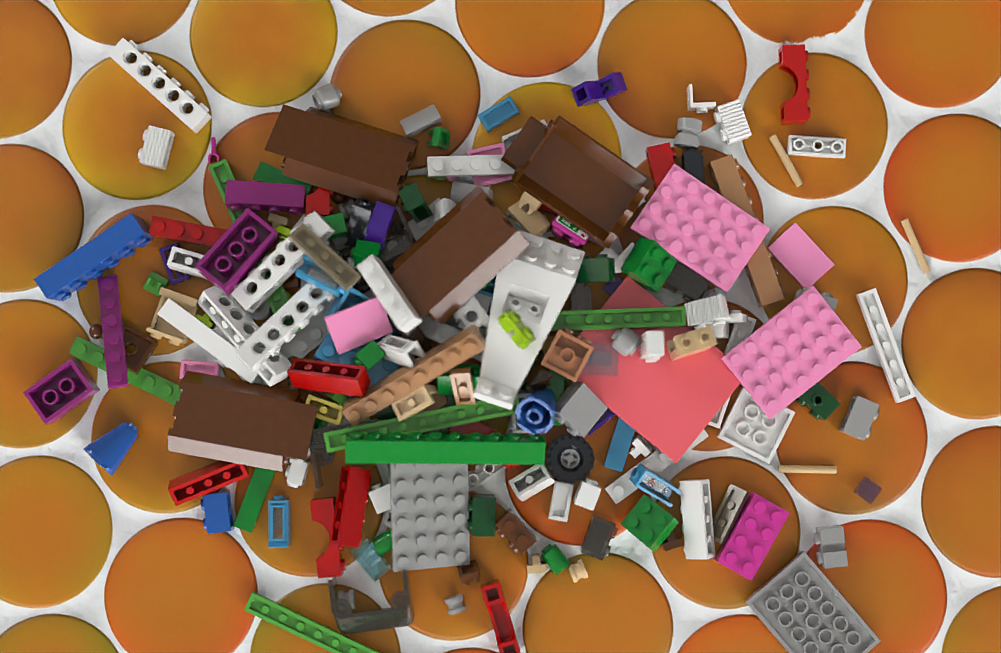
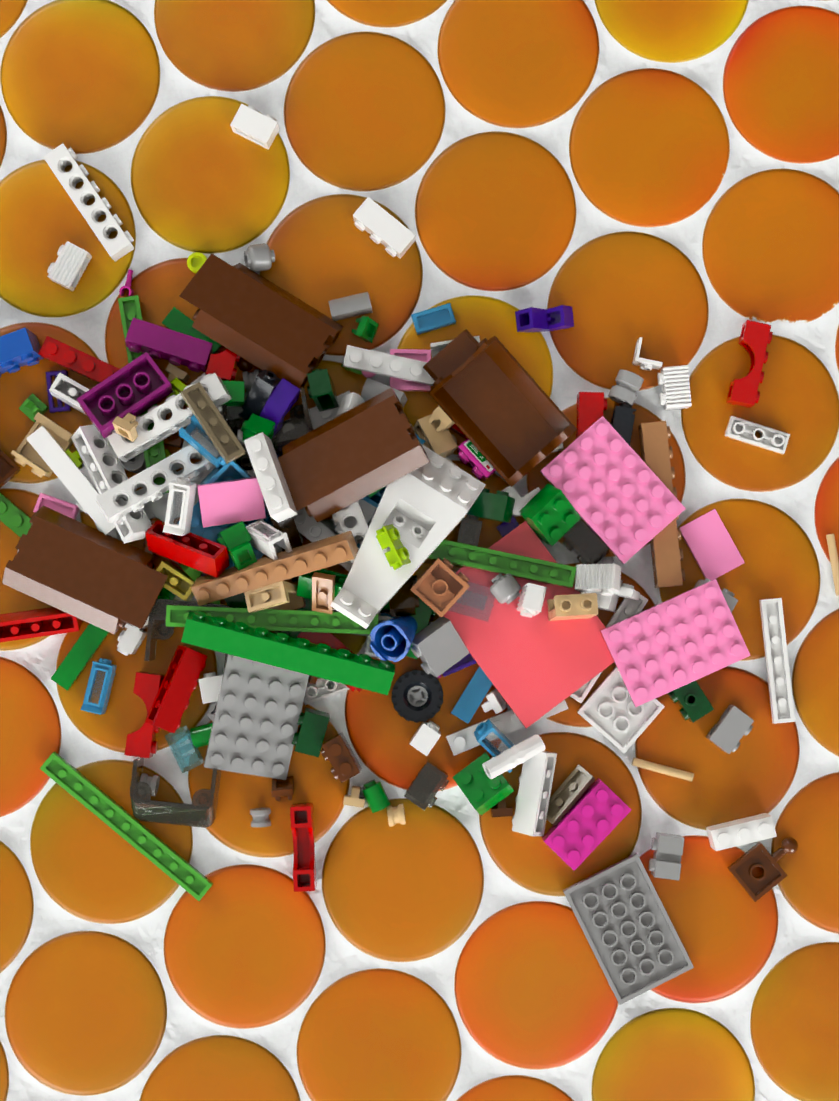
camera: 15 degrees right, 0 degrees up
blue brick [201,491,235,534] -> none
white brick [508,464,555,502] -> none
white tile [548,480,574,522] -> none
tan bar [769,134,804,187] -> none
plate [854,477,882,504] -> none
none -> tan tile [112,413,138,442]
none -> white window [163,477,197,536]
none -> neon yellow tile [187,252,207,274]
none -> green tile [229,541,257,571]
none -> white brick [353,197,416,259]
none -> white axle [482,734,545,779]
none -> white brick [706,813,777,851]
none -> reddish brown plate [727,837,798,902]

